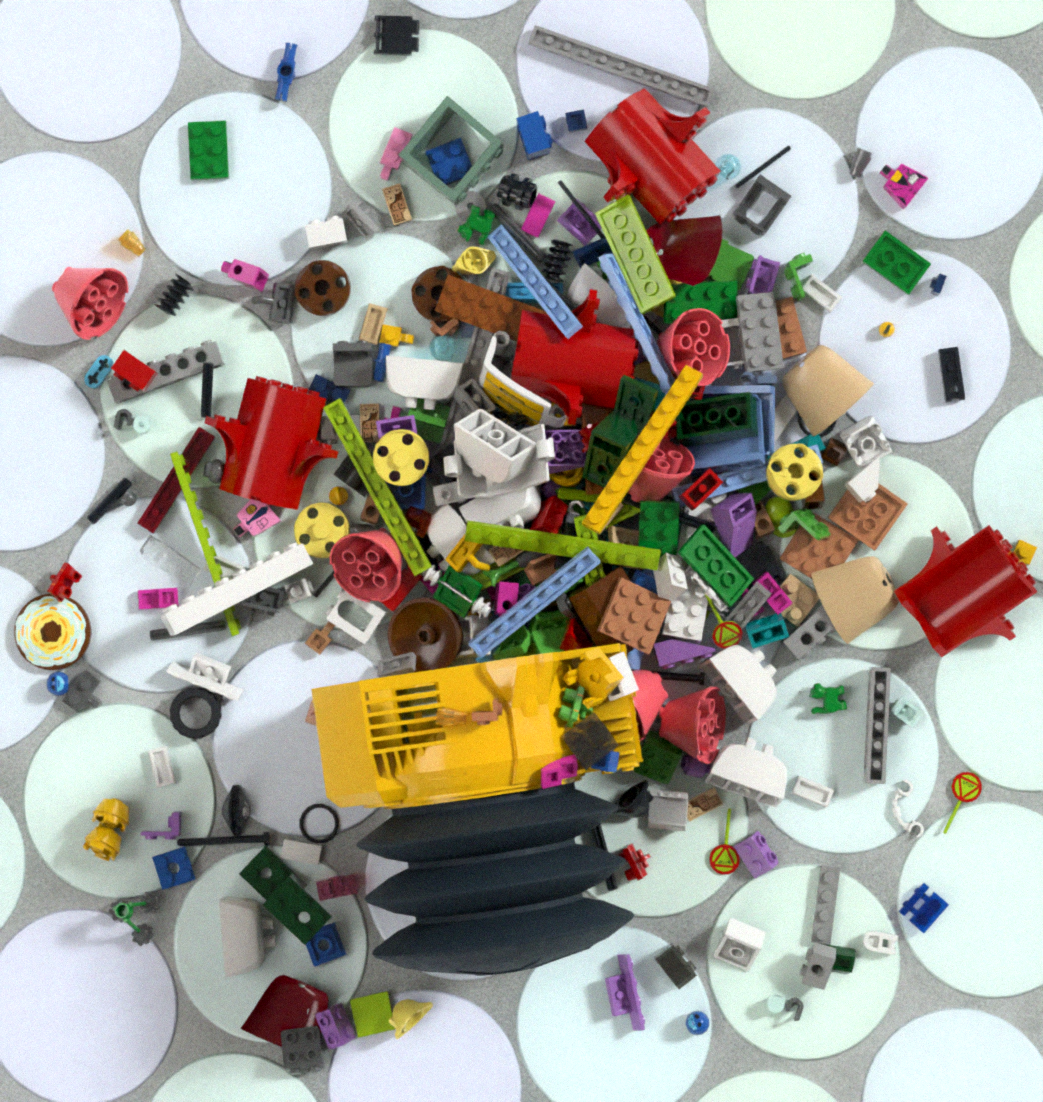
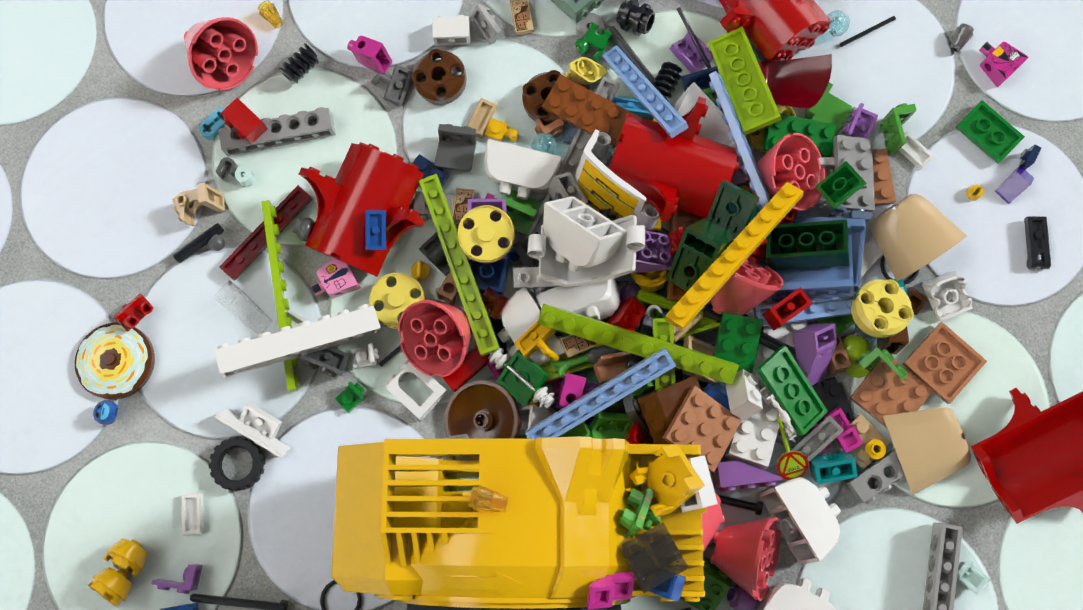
camera: 10 degrees right, 10 degrees down
dark grey plate [62,670,102,712] -> none
dark pink slope [137,588,179,609] -> none
dark grey axle [150,620,226,641] -> none
black axle [201,362,214,418] -> none
black hat [222,785,250,836] -> none
medium nougat plate [305,621,336,655] -> none
blue axle [373,343,392,382] -> none
nougat bracket [472,698,502,725] -> none
dark pink slope [521,193,556,238] -> none
dark grey panel [733,174,791,236] -> none
green animal [809,683,847,714] -> none
white slope [844,458,880,503] -> none
none -> tan tile [172,183,225,226]
none -> green bracket [335,381,366,413]
none -> blue plate [365,210,386,250]
none -> green slope [815,161,867,210]
none -> yellow plate [865,439,886,459]
none -> slope [995,166,1034,204]

